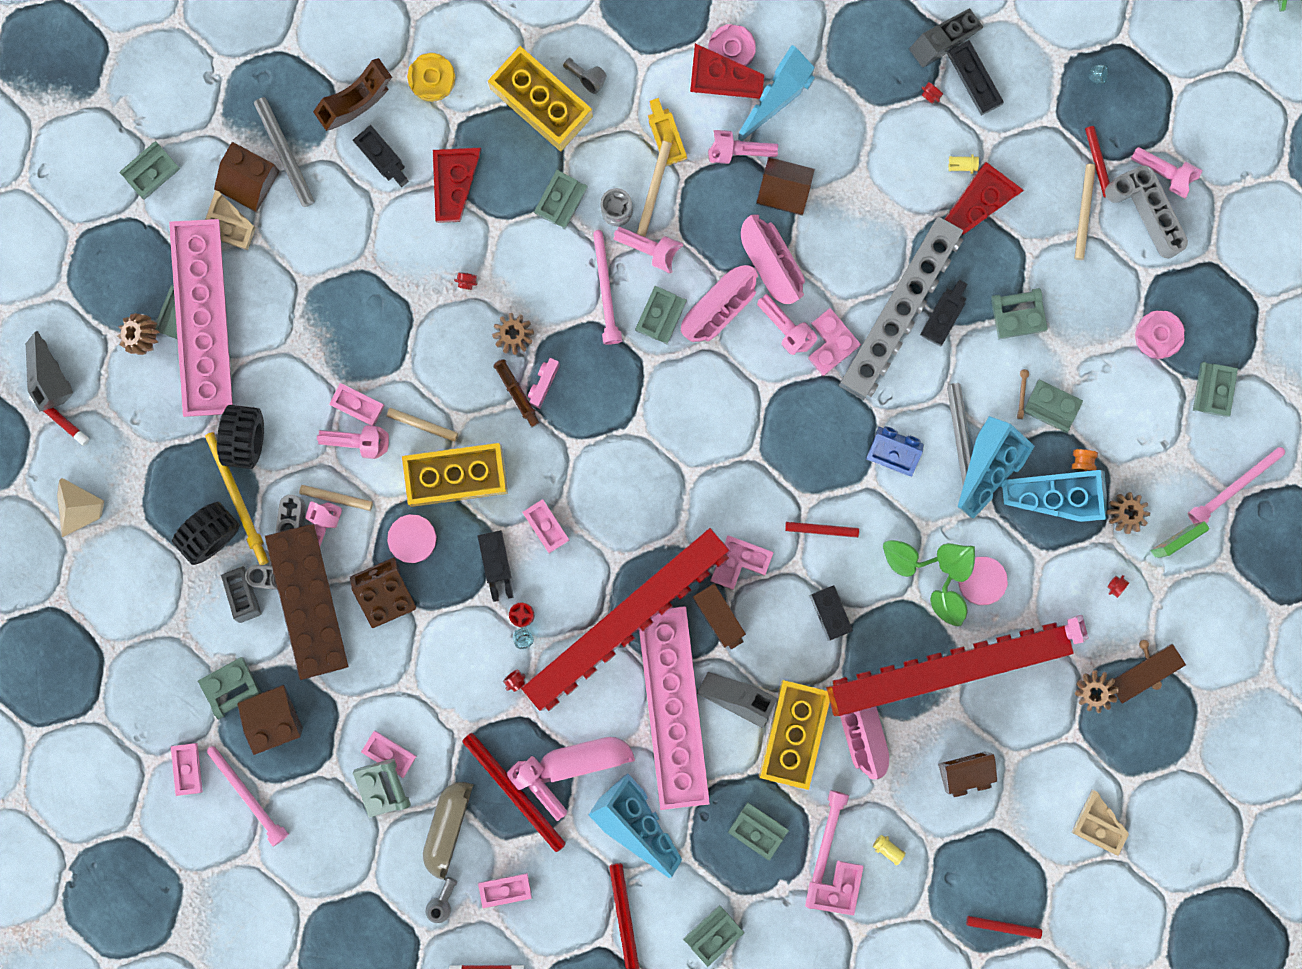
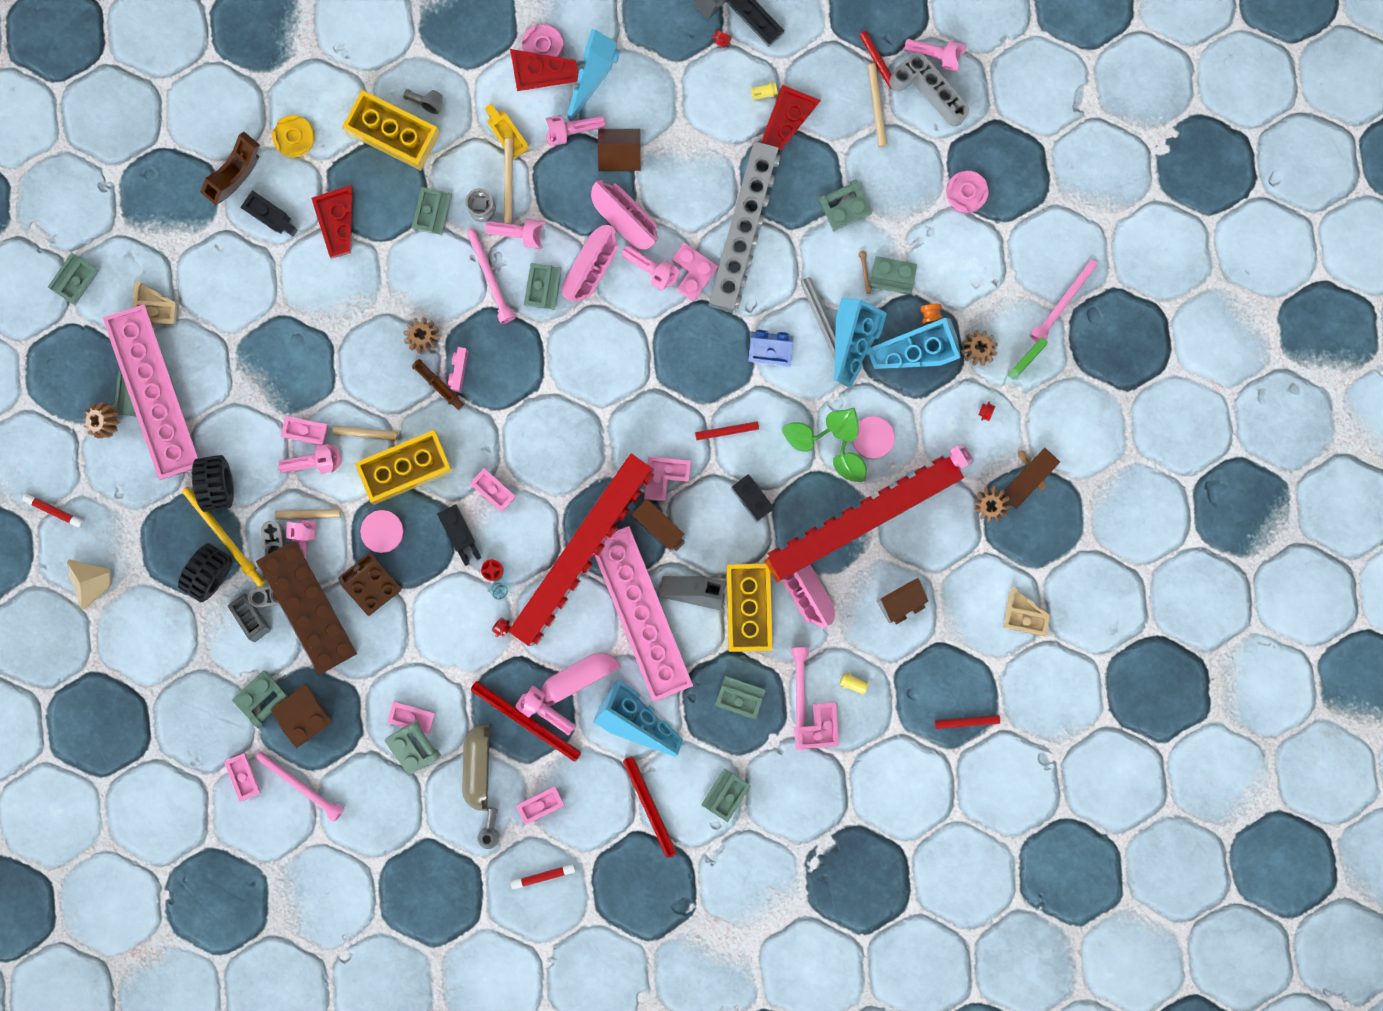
camera: 20 degrees left, 0 degrees up
dark grey slope [25,331,73,412] -> none
reddish brown slope [214,142,280,213] -> none
light grey axle [254,97,314,207] -> none
red plate [454,272,478,290] -> none
black hinge [920,279,968,347] -> none
sand green plate [1193,362,1238,417] -> none

